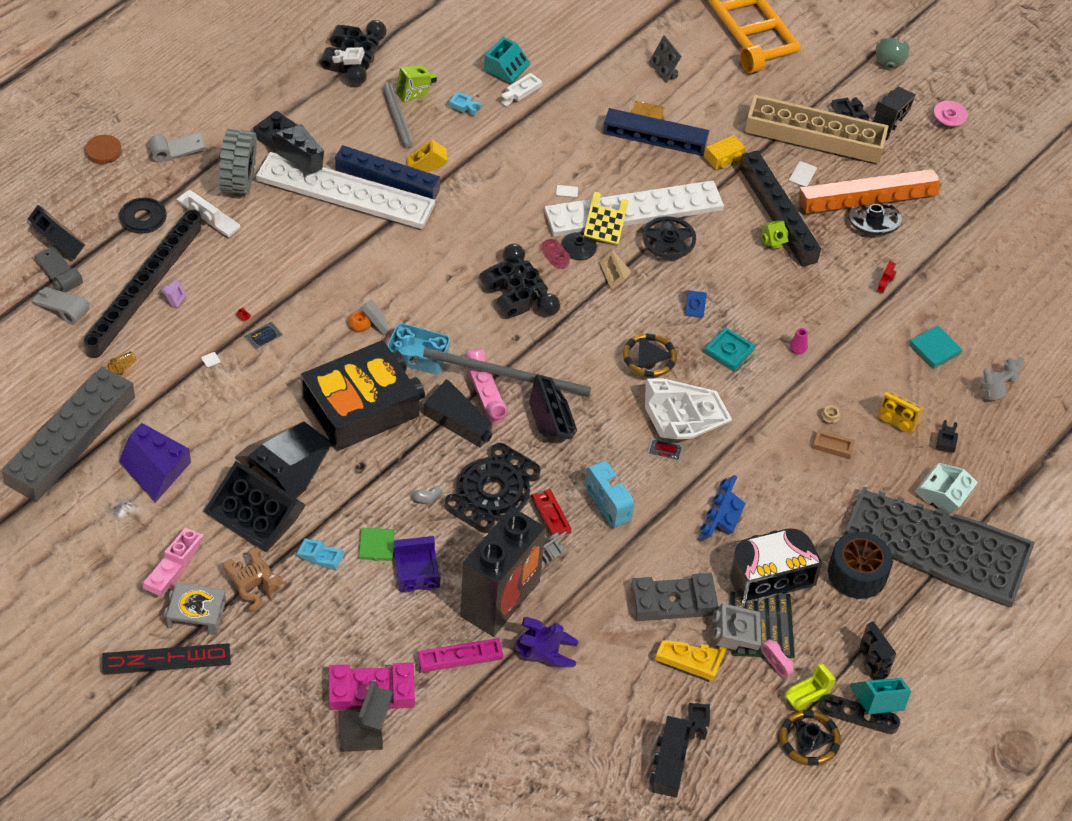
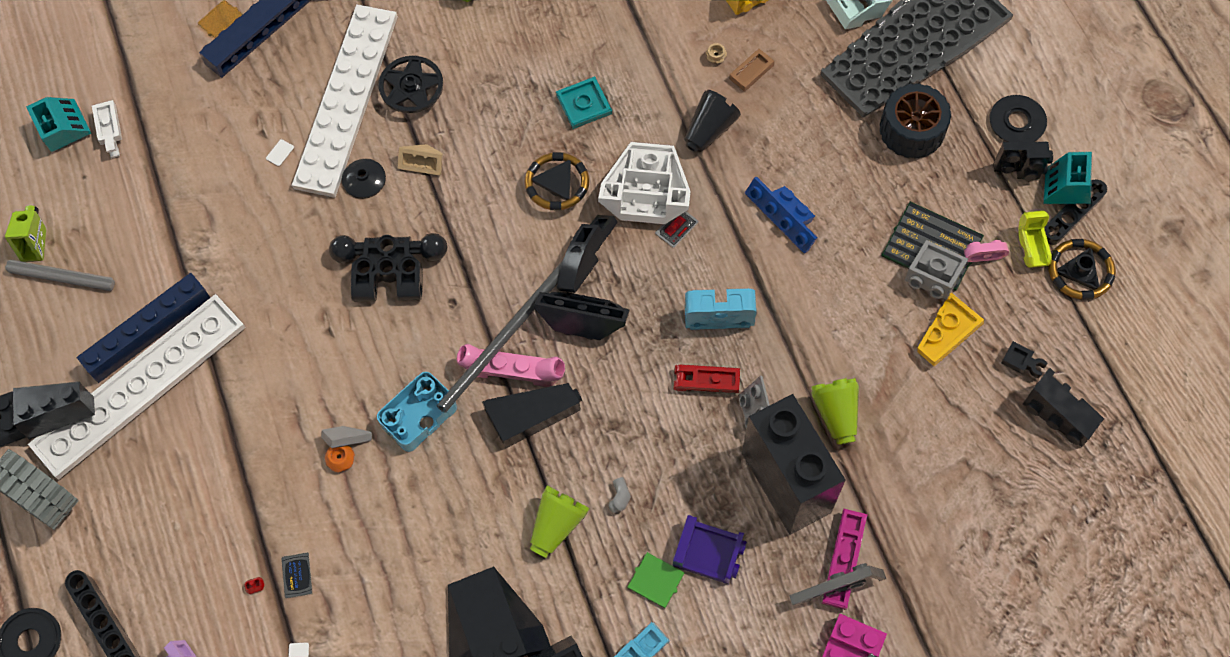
camera: 55 degrees left, 15 degrees up
white bracket [177,190,240,238] -> none
black brick [301,340,425,452] -> none
yellow slope [407,139,448,171] -> none
black piece [445,443,540,533] -> none
medium azure plate [449,91,481,116] -> none
dark purple piece [515,617,578,667] -> none
clear pink plate [542,239,570,269] -> none
light yellow flag [583,192,628,245] -> none
dark grey piece [631,573,719,621] -> none
blue bracket [685,290,707,317] -> none
brick [730,528,822,603] -> none
dark pink cone [790,328,808,354] -> none
none -> lime cone [530,485,590,558]
none -> black slope [557,215,618,293]
none -> black cone [684,90,741,153]
none -> dark grey wing [789,563,886,605]
none -> lime cone [811,378,859,445]
none -> black piece [990,95,1047,142]

